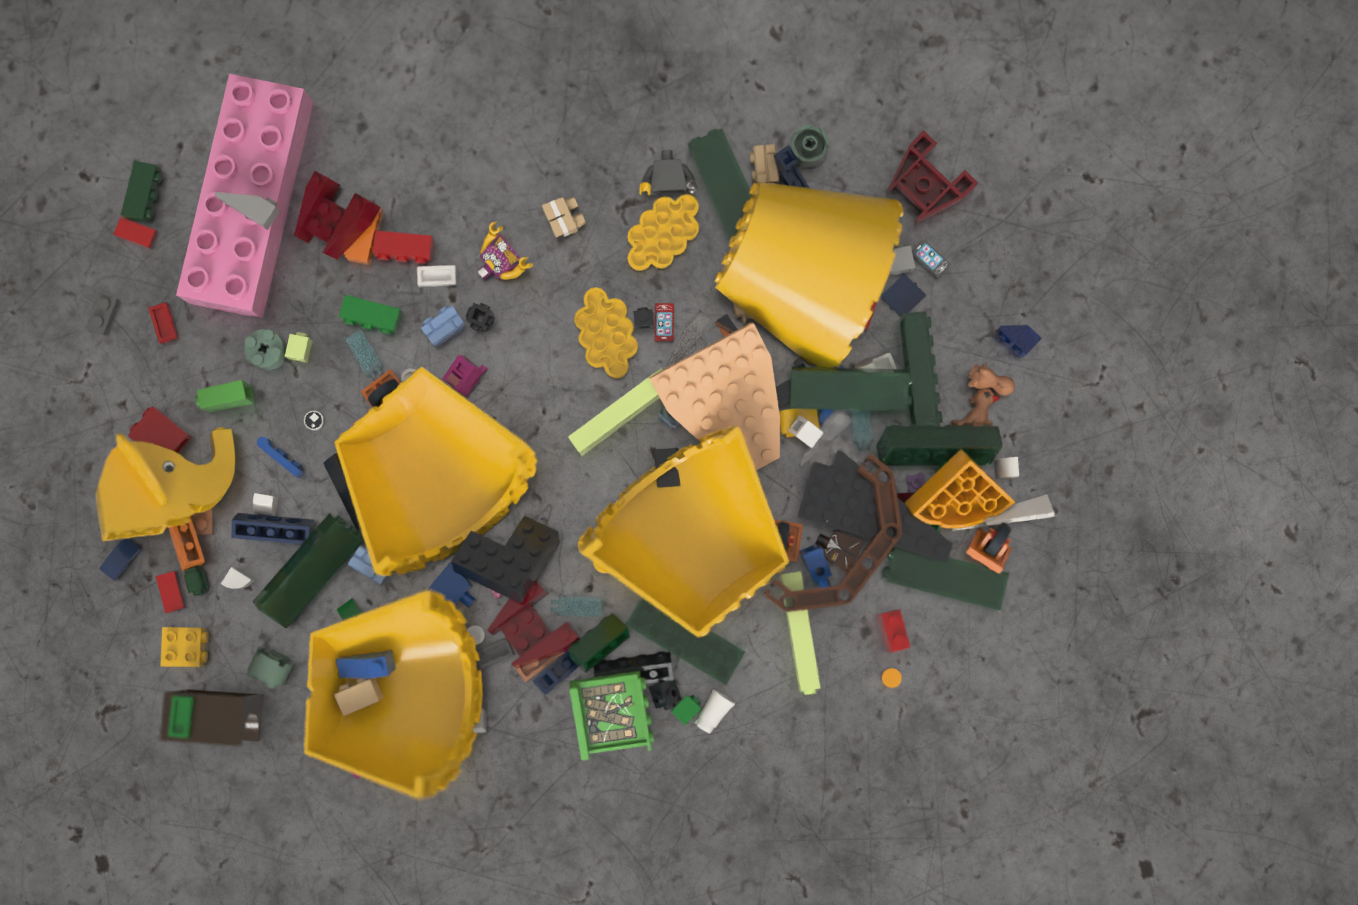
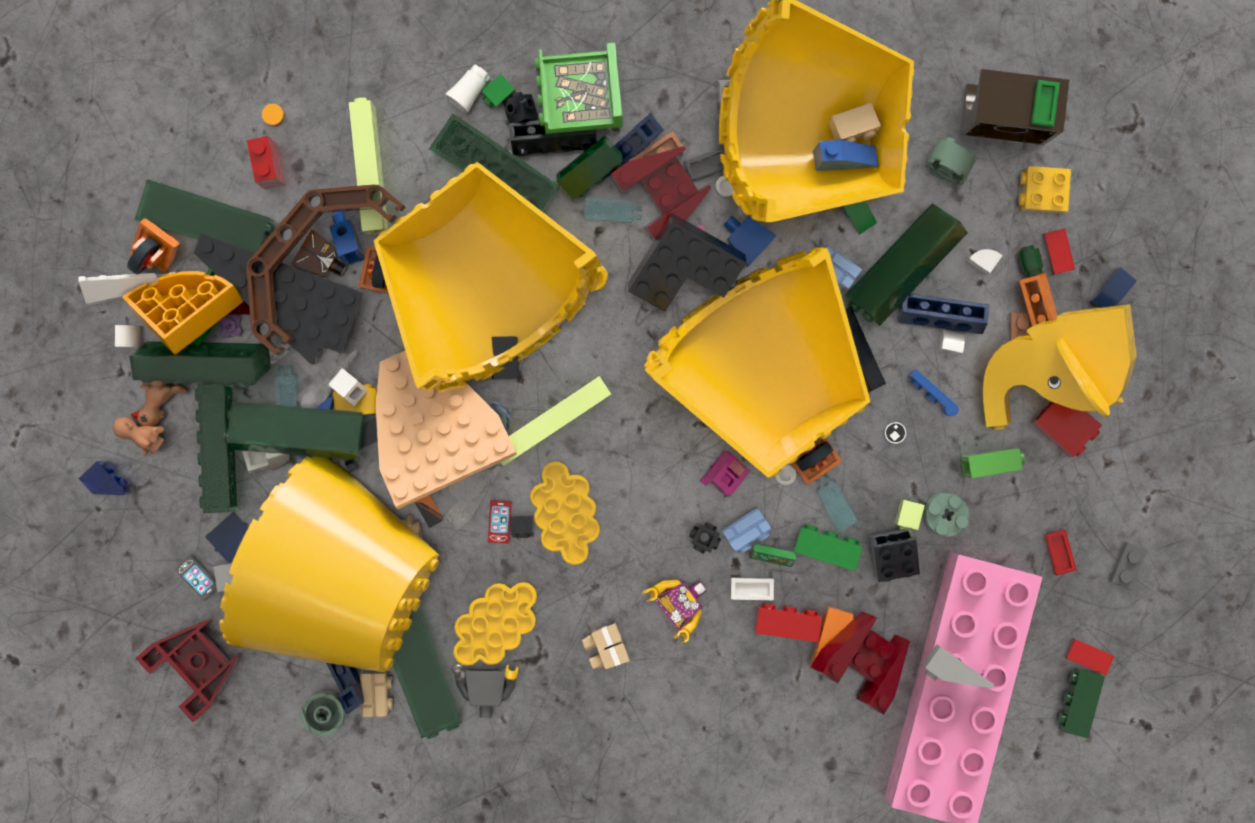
camera: 175 degrees right, 5 degrees up
none -> green tile [750,544,796,567]
none -> black brick [870,528,920,582]

